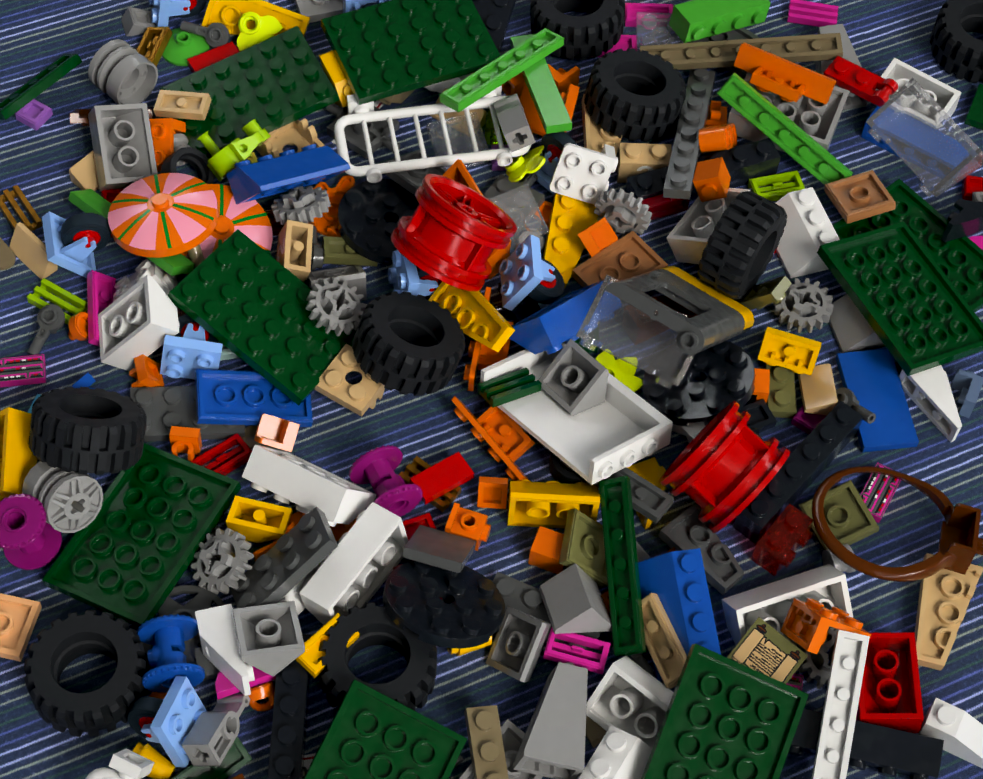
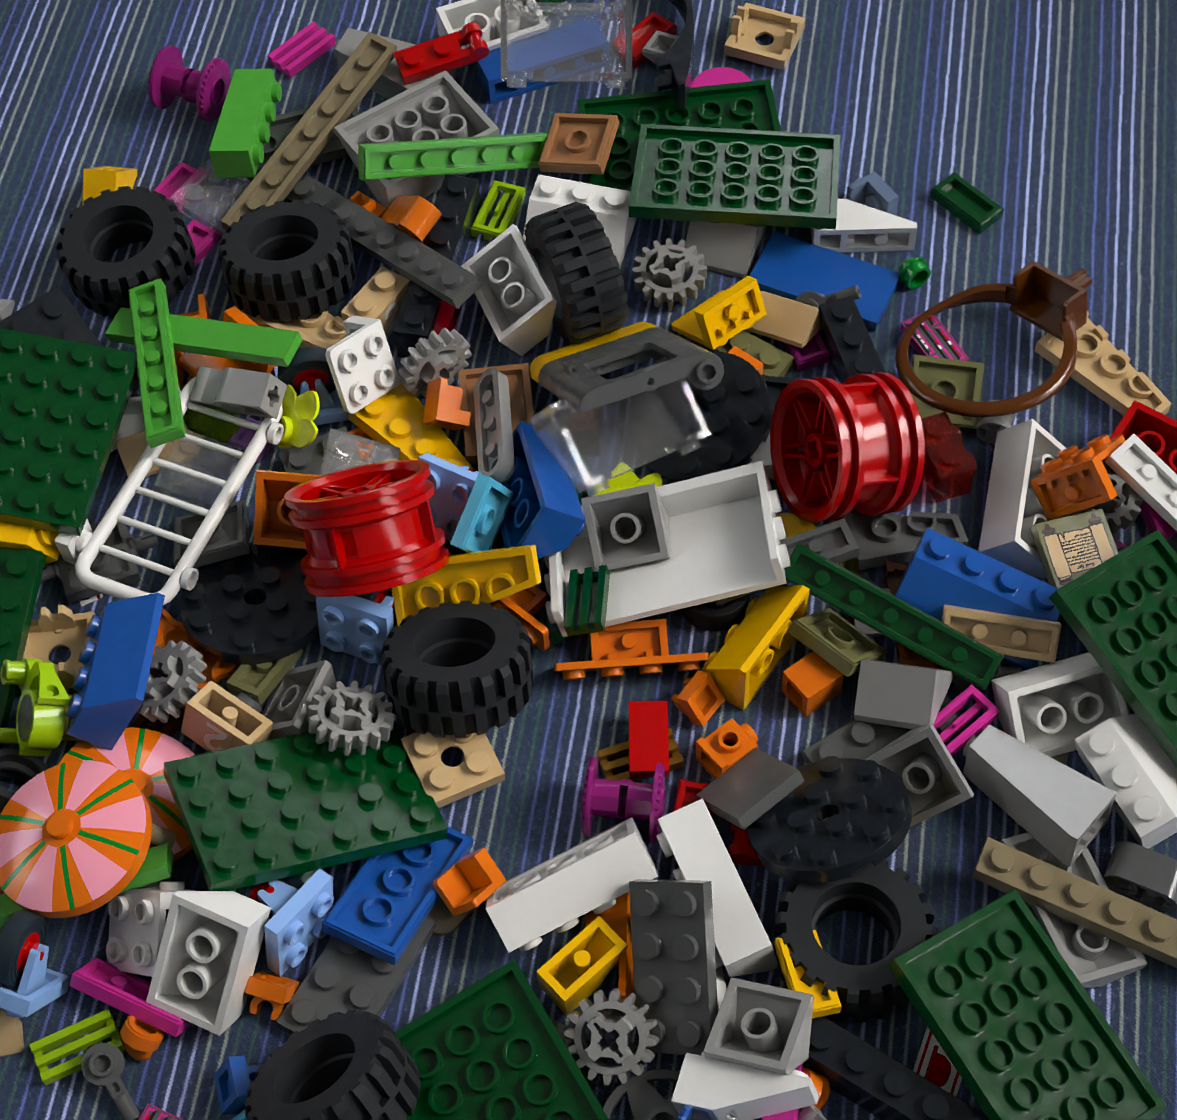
camera: 50 degrees left, 0 degrees up
orange tile [169,426,202,461] -> none
red tile [190,433,252,476] -> none
orange brick [693,157,731,202] -> none
orange bracket [734,42,836,104] -> none
olive plate [739,276,792,310] -> none
none -> medium azure tile [450,473,513,553]
none -> light grey plate [474,368,515,483]
none -> green plate [899,257,931,289]

